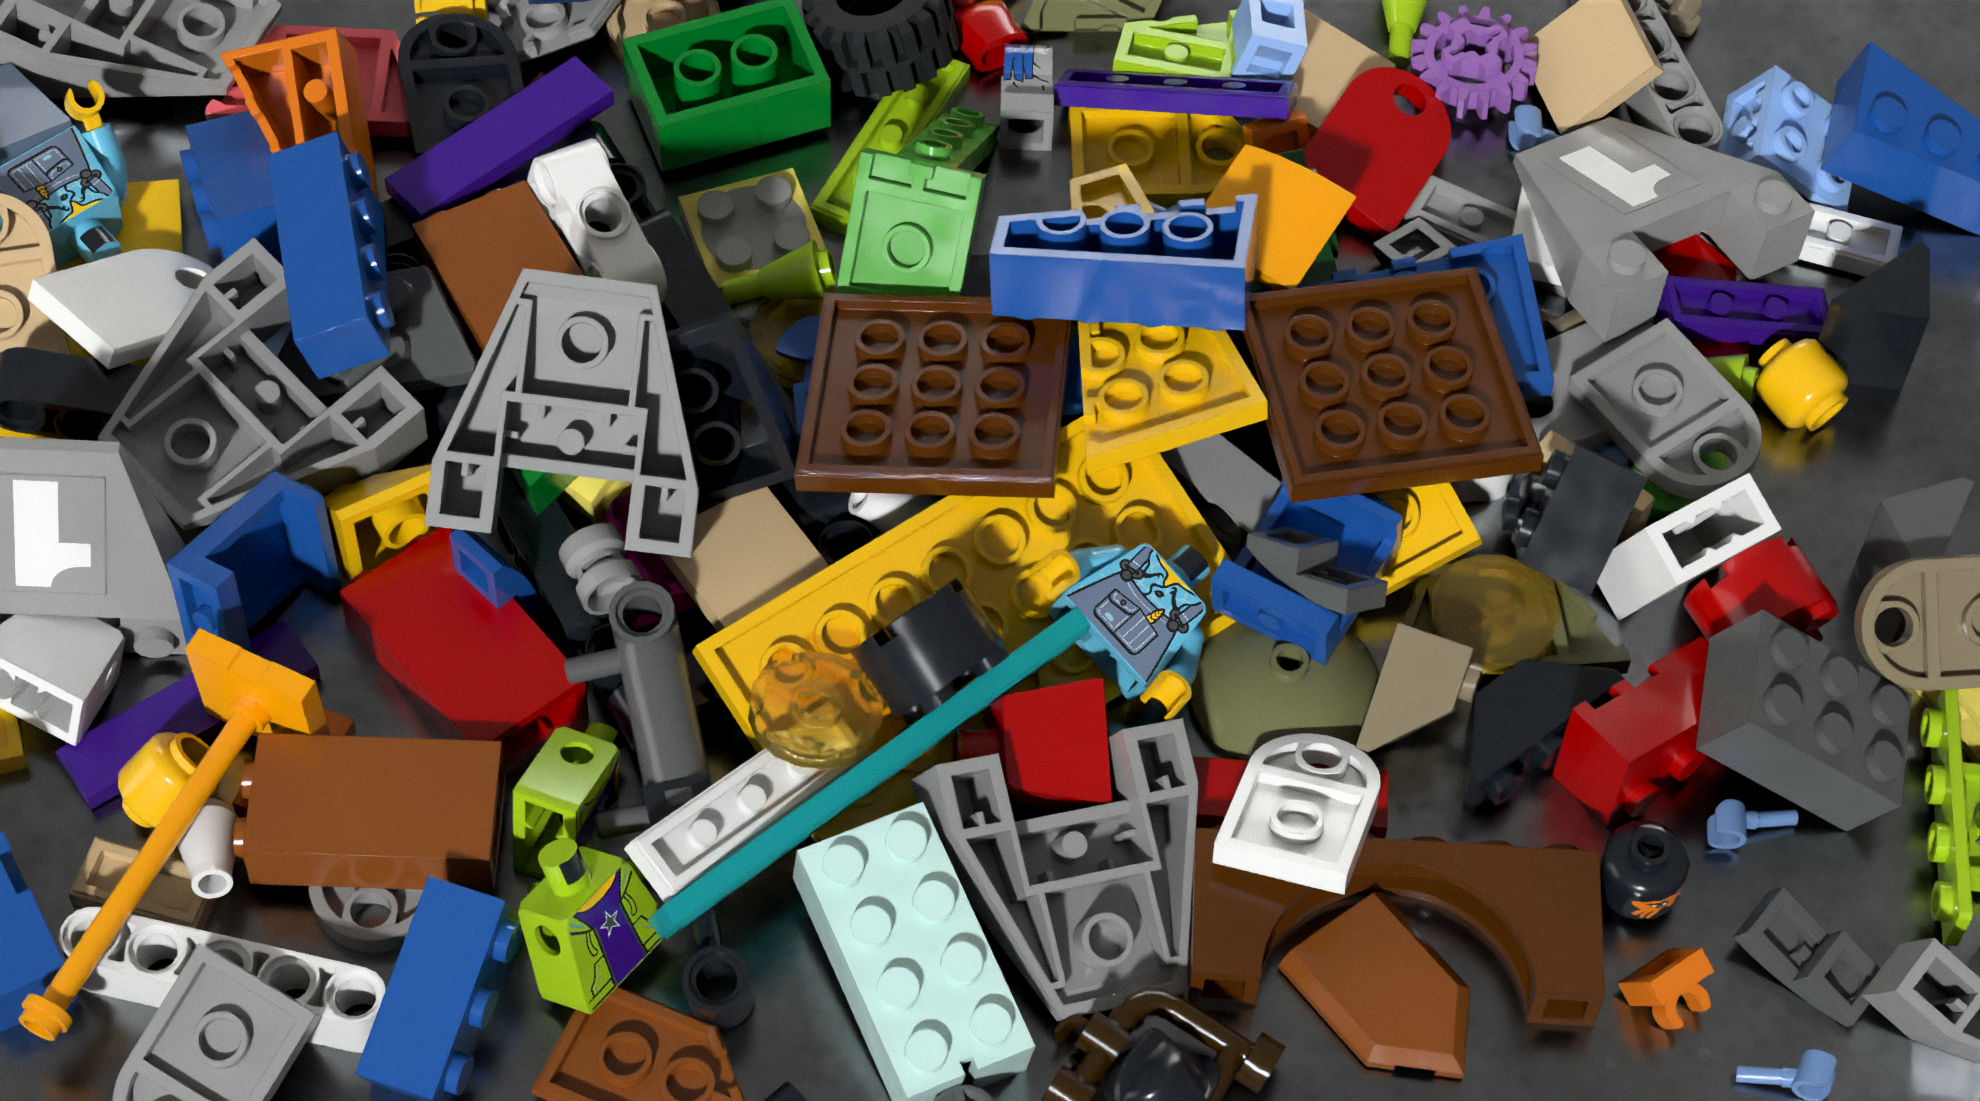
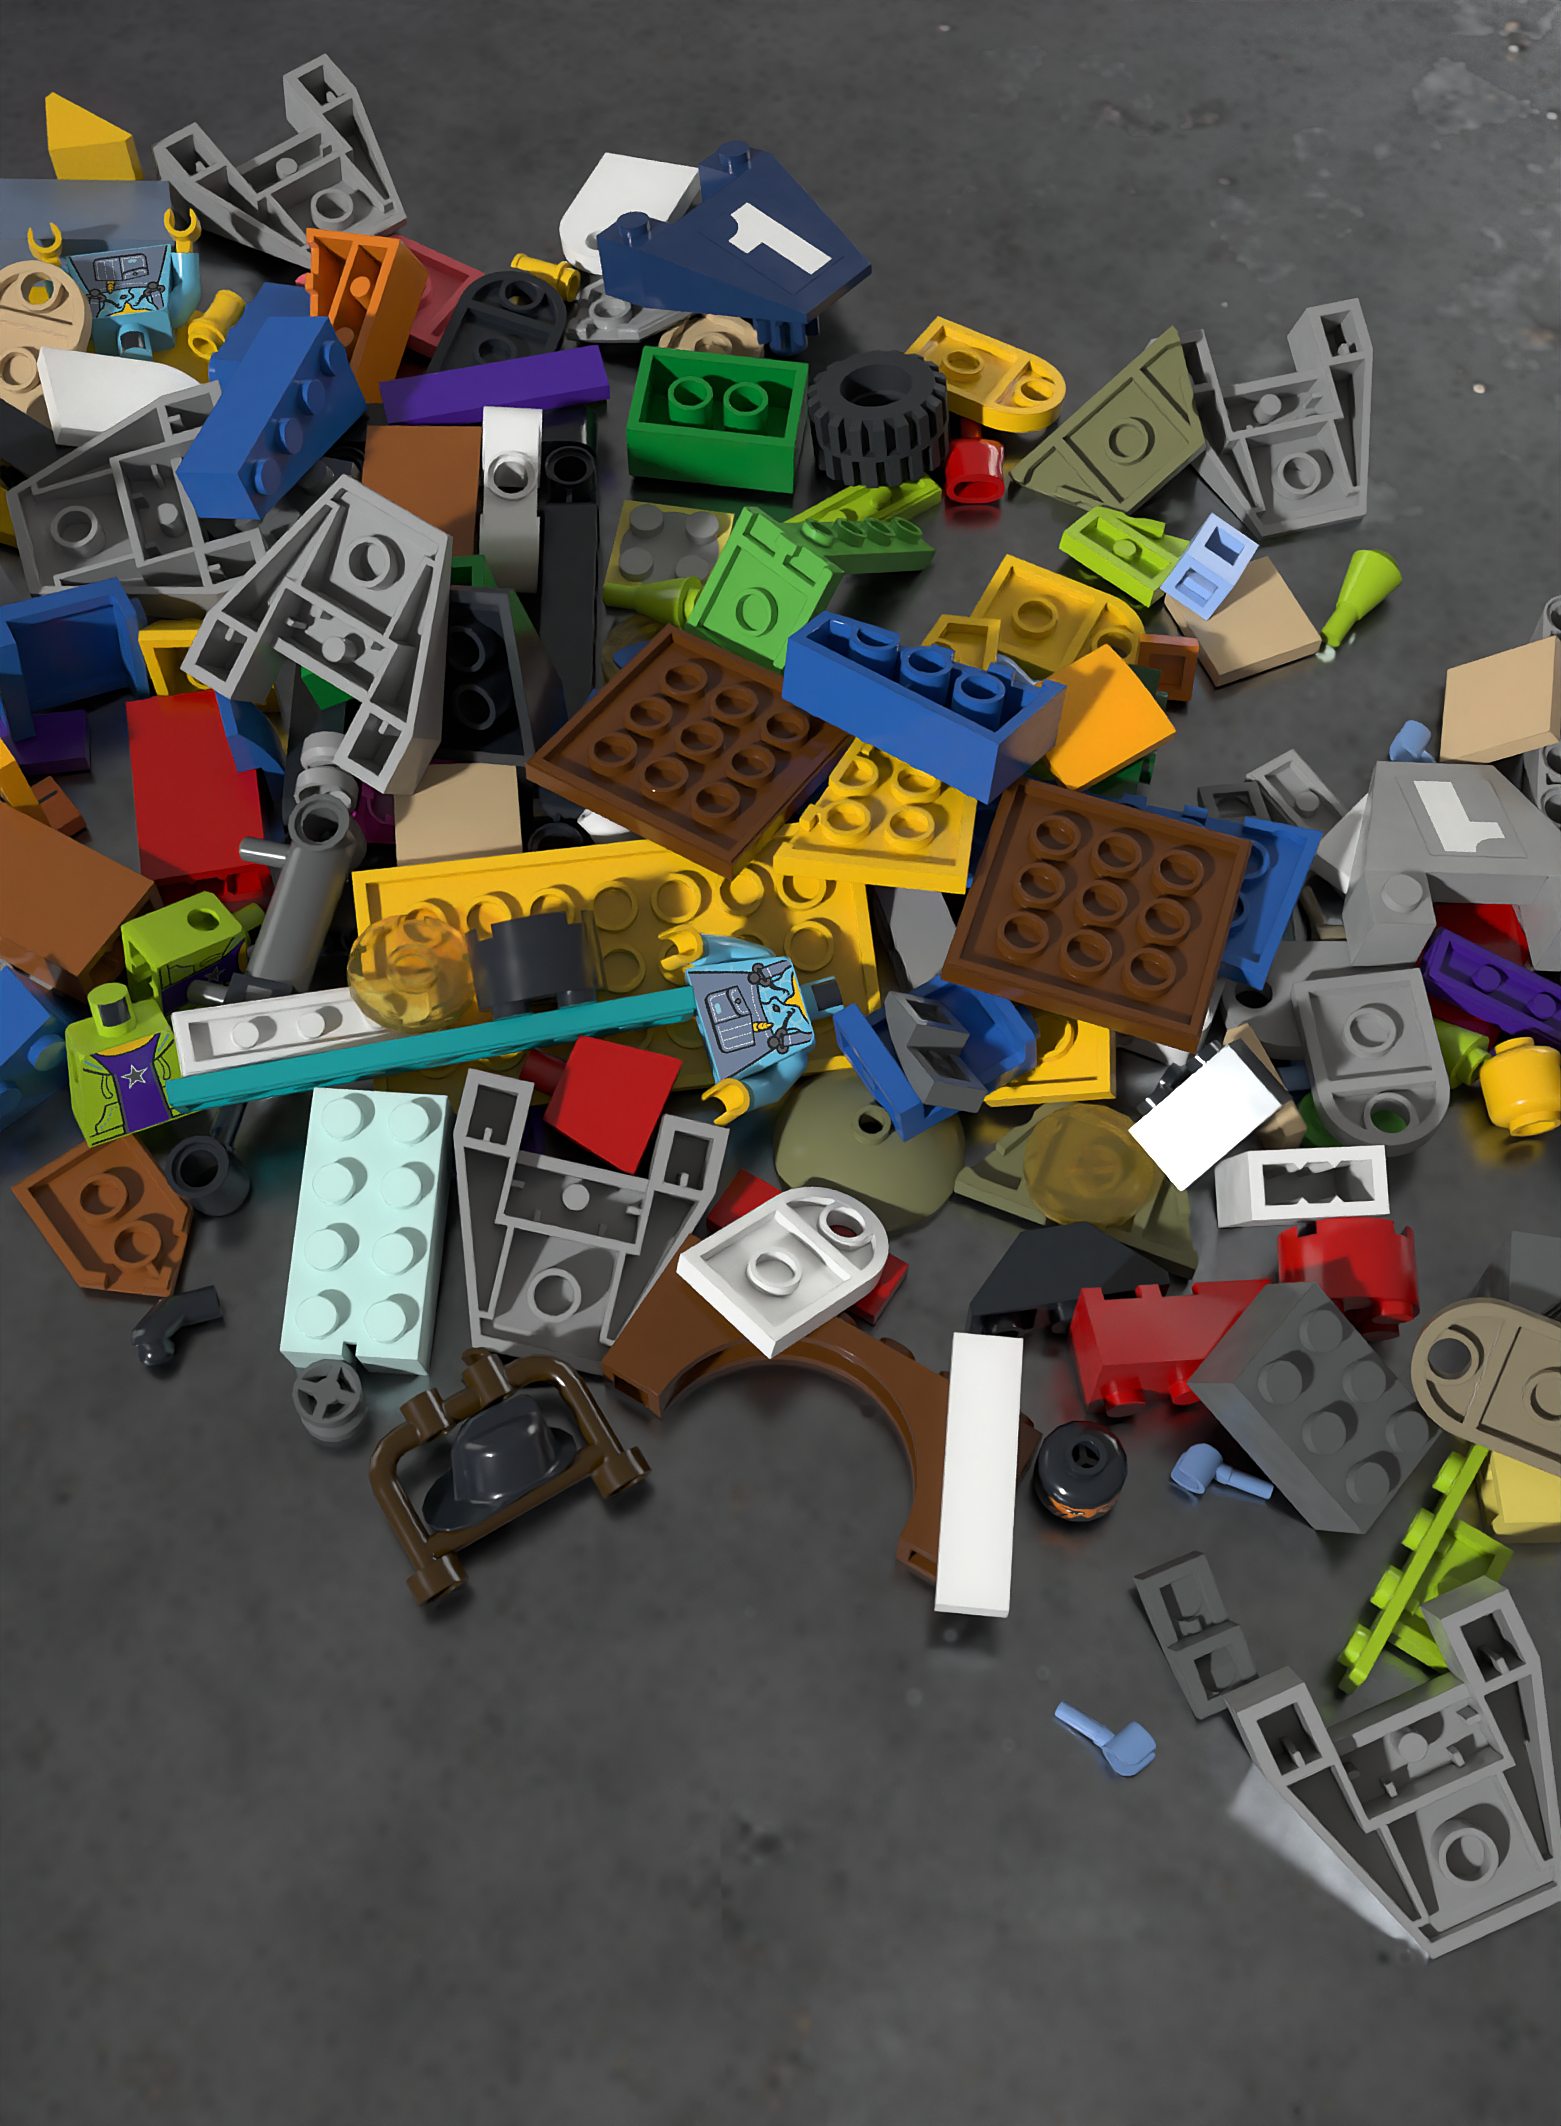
camera: 30 degrees right, 5 degrees up
light grey leg [998,44,1054,151] -> none
dark purple tile [1054,68,1298,120] -> none
dark orange tile [1278,892,1470,1079] -> none
red tile [1303,67,1451,241] -> none
dark tan slope [1355,623,1484,752] -> none
medium lavender gear [1410,5,1537,120] -> none
orange tile [1617,948,1714,1030] -> none
none -> yellow pin [188,290,246,360]
none -> white tile [934,1332,1023,1618]

